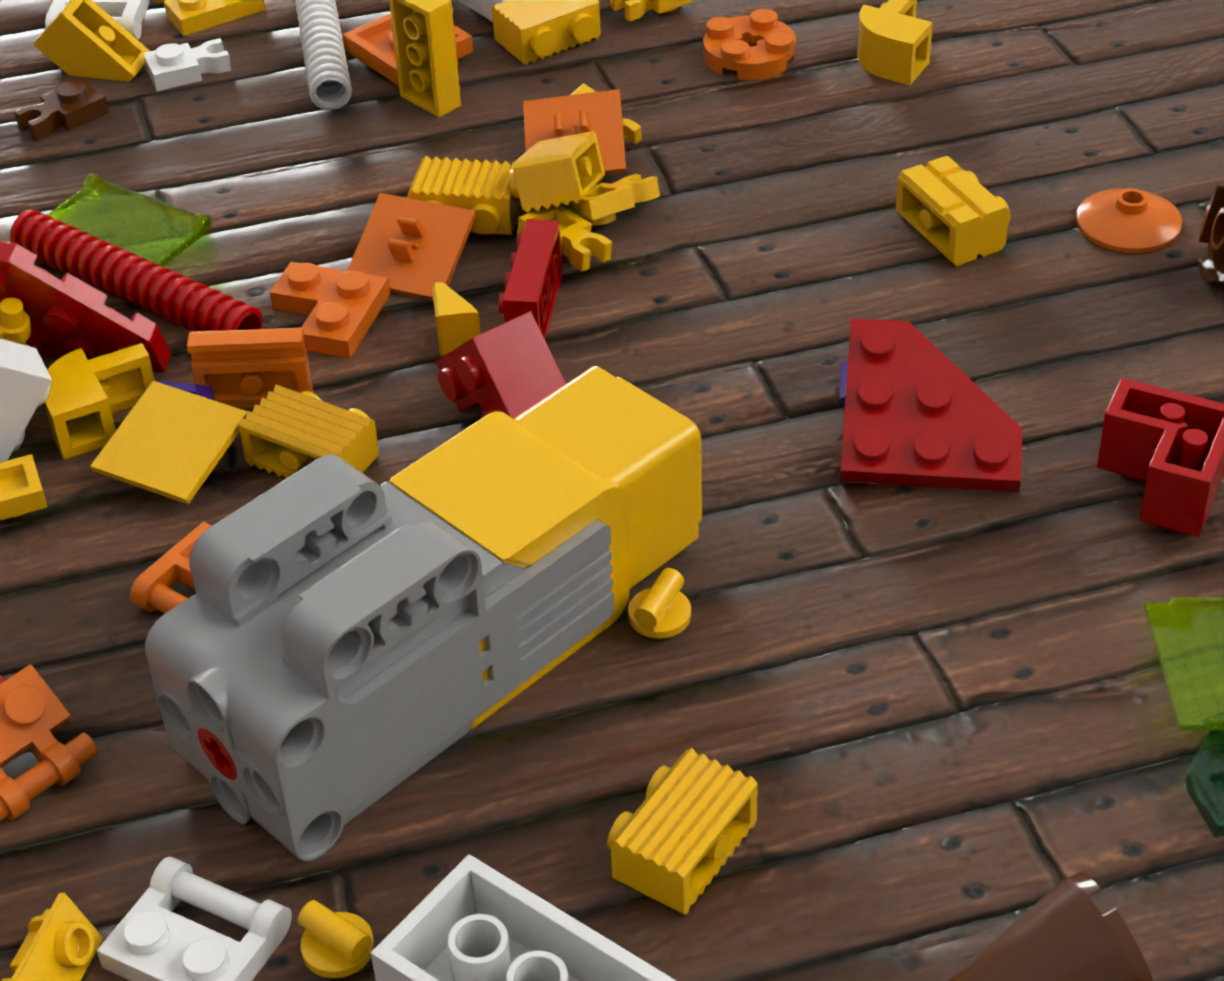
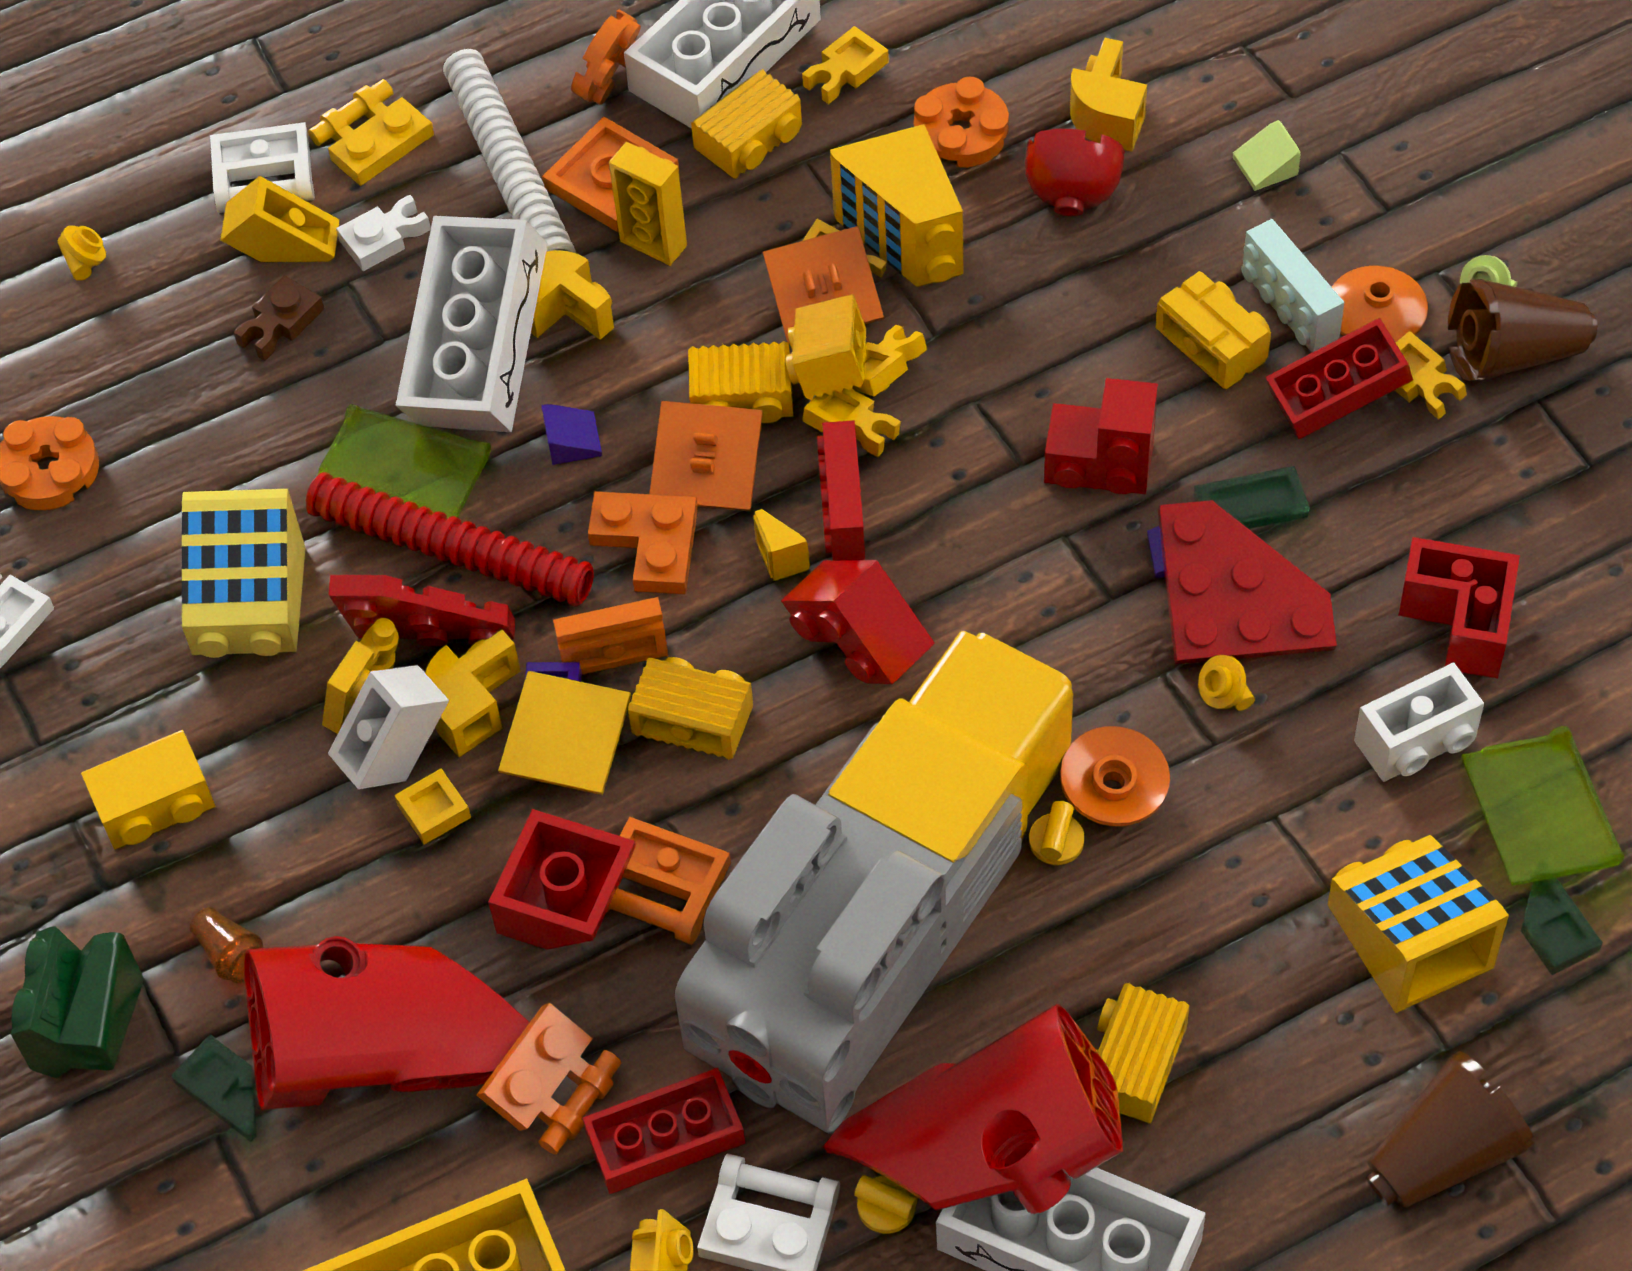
camera: 10 degrees left, 15 degrees up
none -> white brick [395,216,548,432]
none -> red slope [488,809,636,950]
none -> yellow brick [531,250,614,340]
none -> dark purple slope [541,404,602,465]
none -> red piece [582,1067,745,1195]
none -> red panel [823,1004,1123,1214]
none -> yellow slope [830,124,963,287]
none -> red cylinder [1025,129,1125,216]
none -> red brick [1044,378,1158,495]
none -> orange dish [1060,726,1170,826]
none -> clear green tile [1194,466,1309,529]
none -> yellow plate [1198,655,1255,711]
none -> yellowish green slope [1233,120,1301,191]
none -> light aqua piece [1241,219,1345,353]
none -> red piece [1265,318,1413,440]
none -> yellow slope [1327,835,1509,1013]
none -> white brick [1354,662,1484,782]
none -> yellow plate [1395,331,1467,420]

